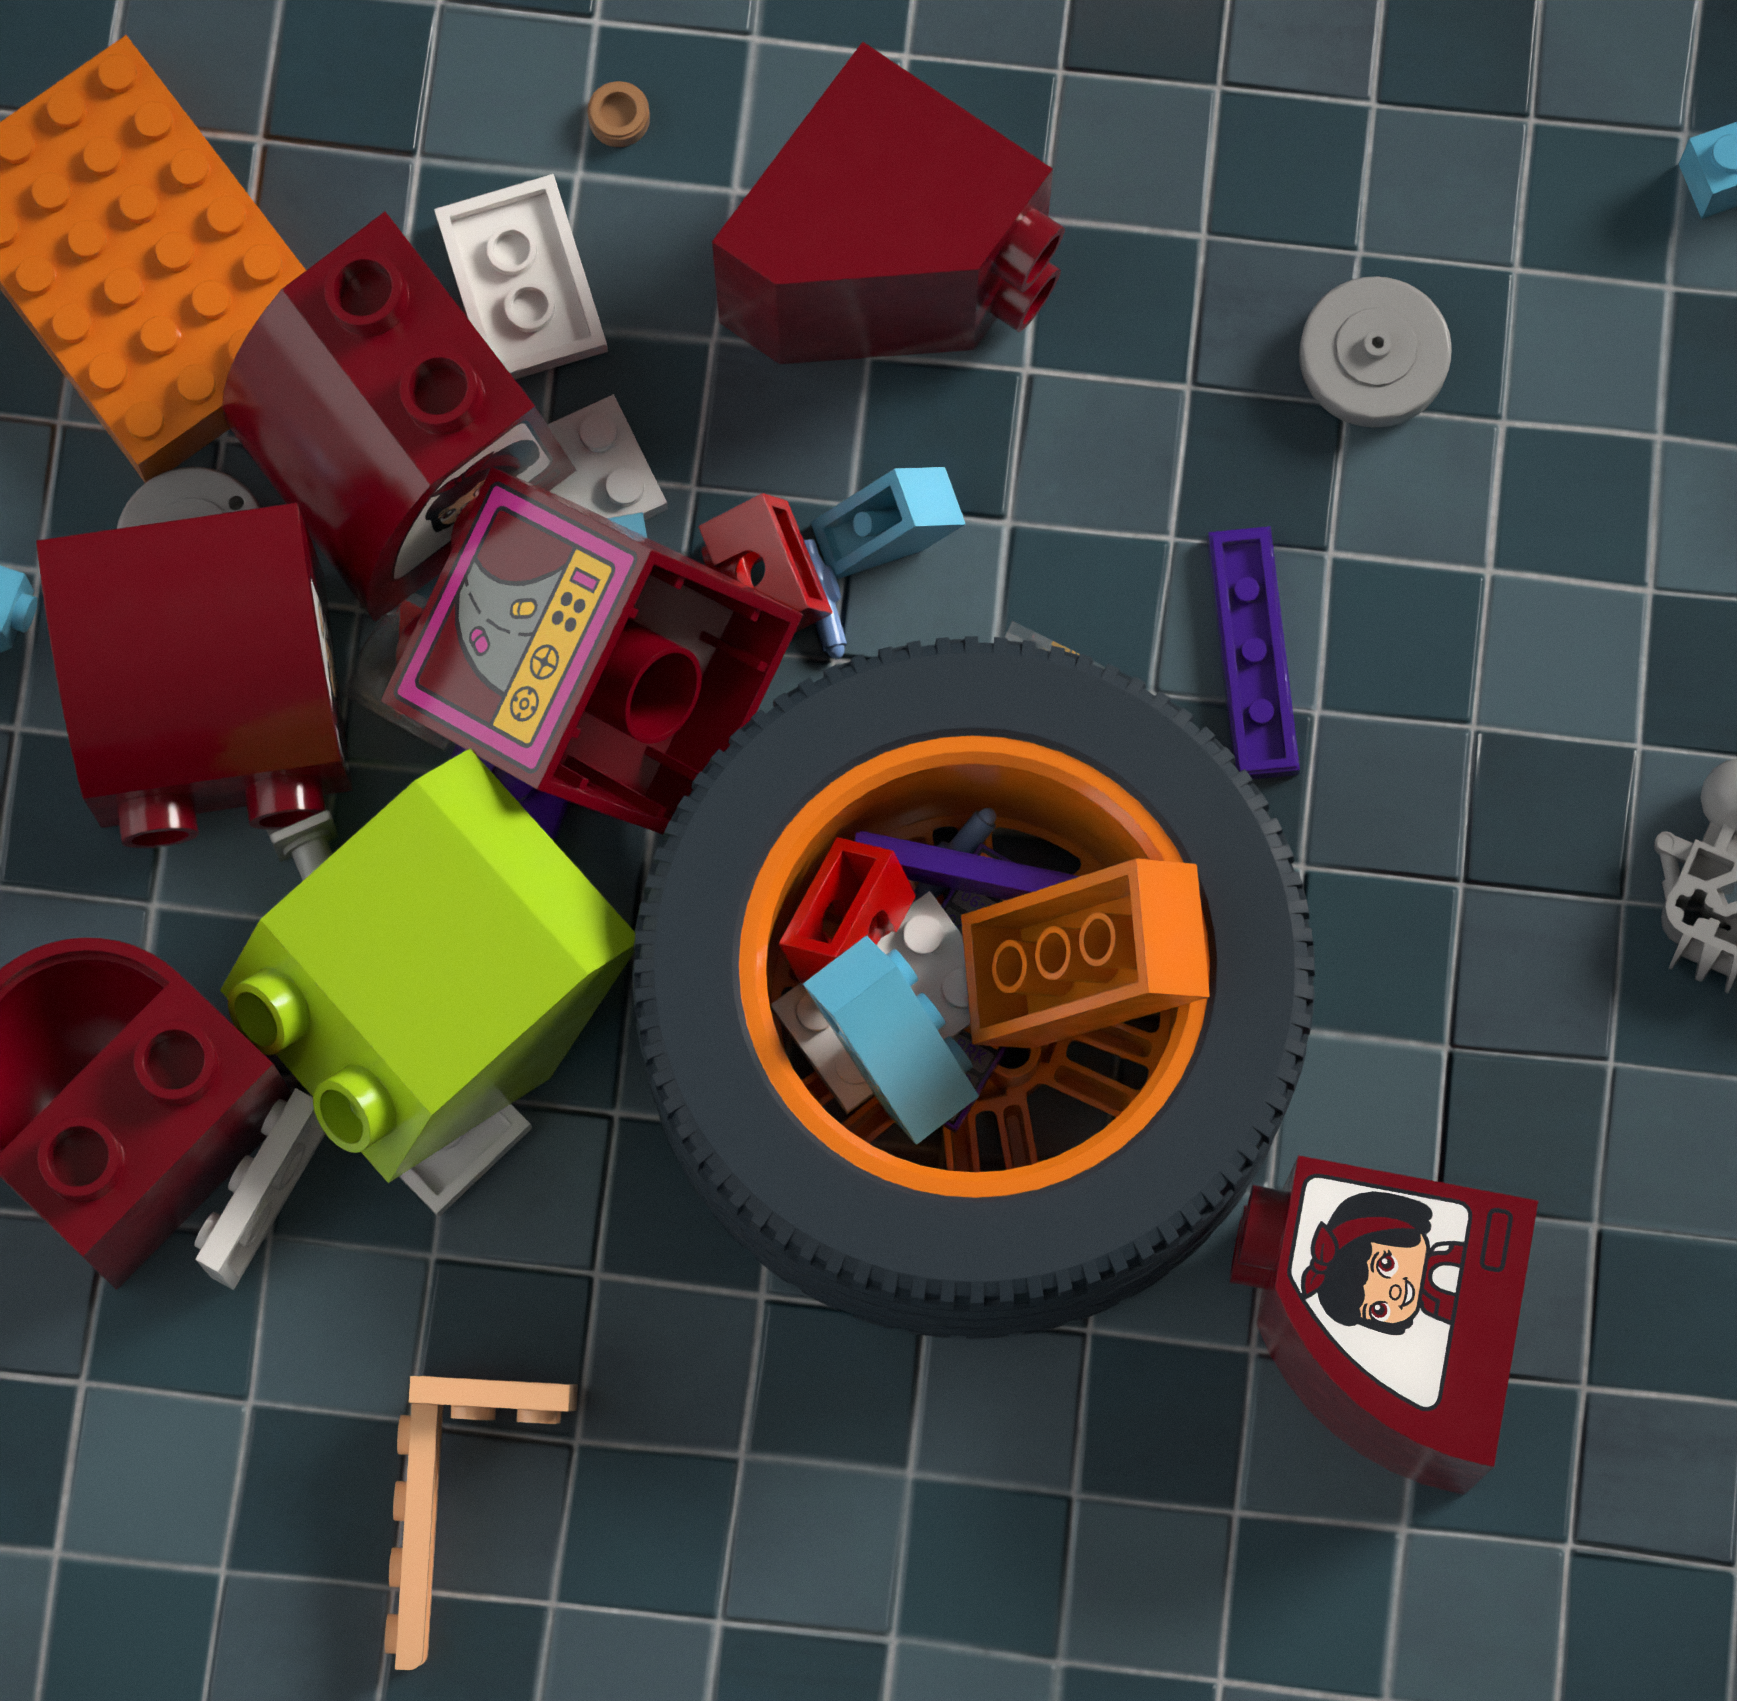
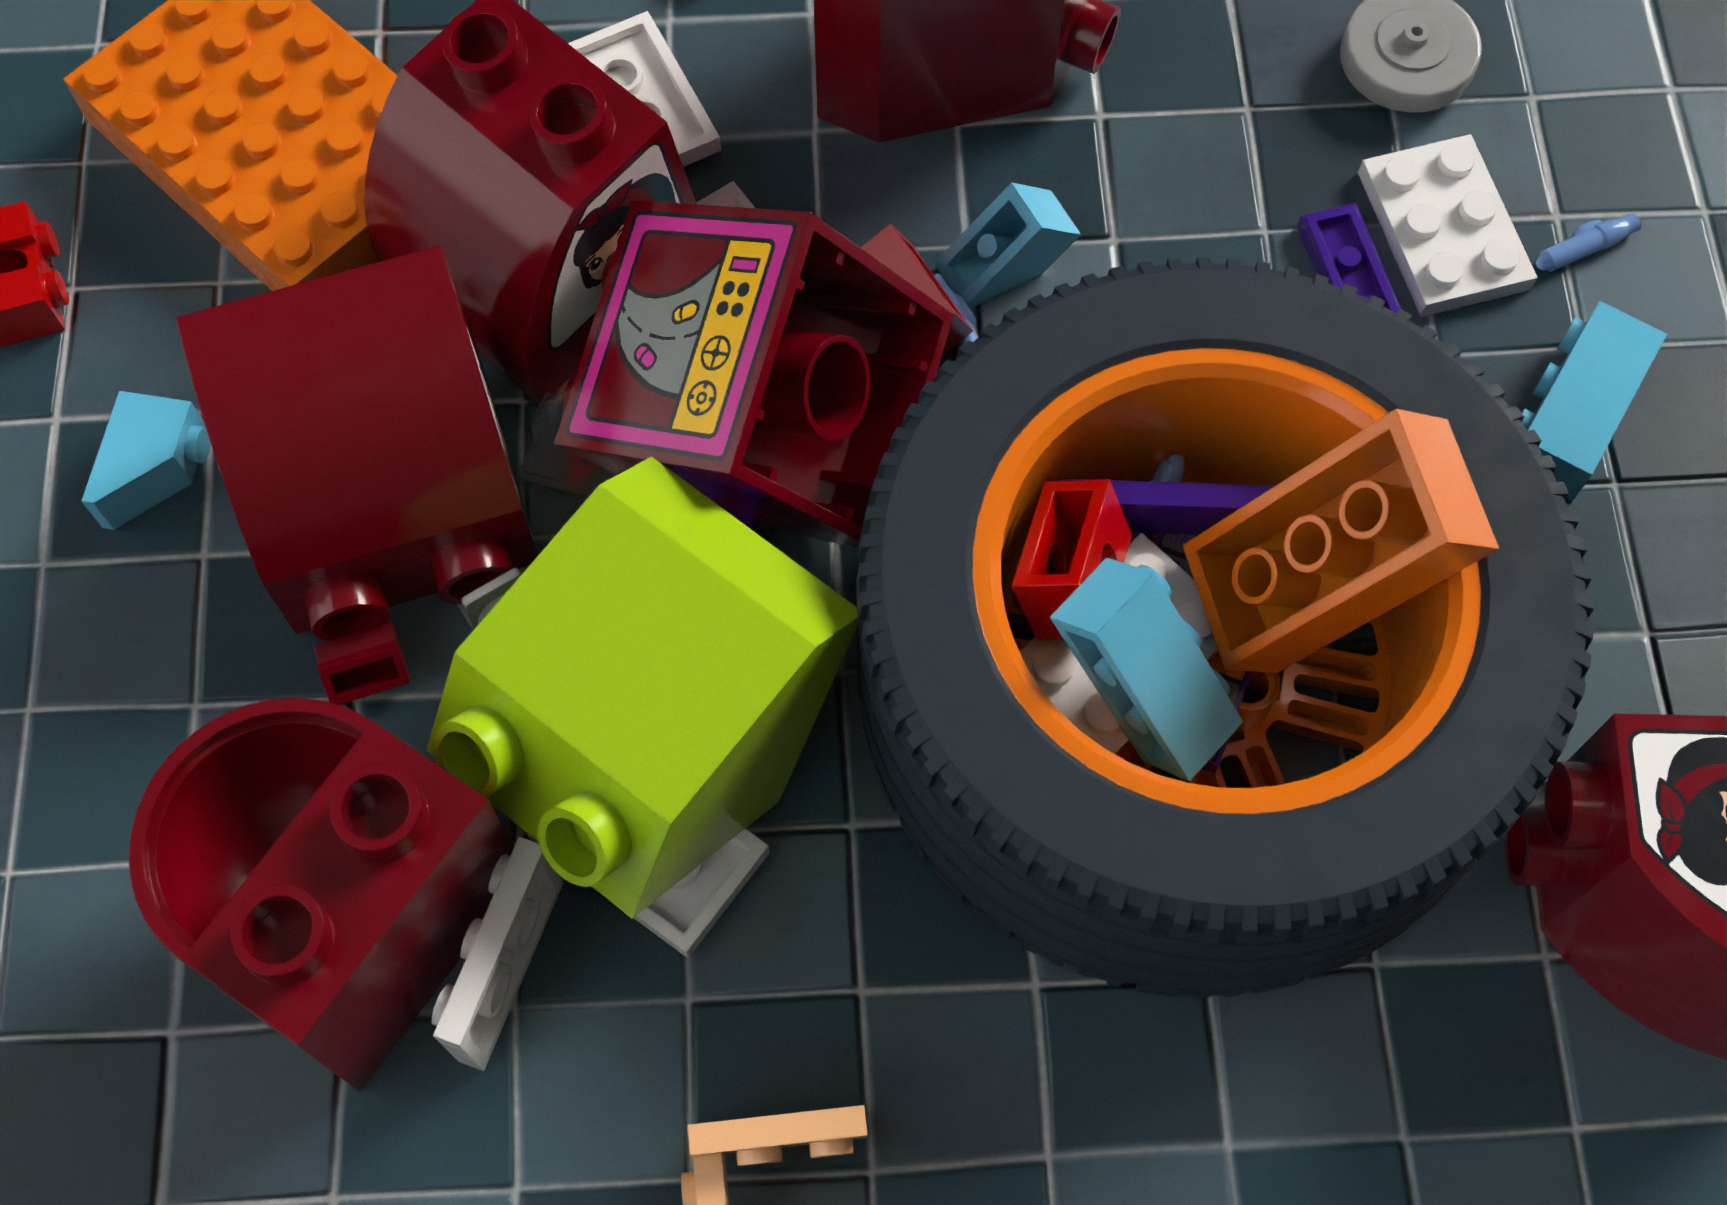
camera: 10 degrees left, 10 degrees down
none -> dark red piece [313,621,410,705]
none -> white plate [1358,134,1538,317]
none -> medium azure brick [1522,300,1667,502]
none -> medium blue piece [1536,213,1641,272]

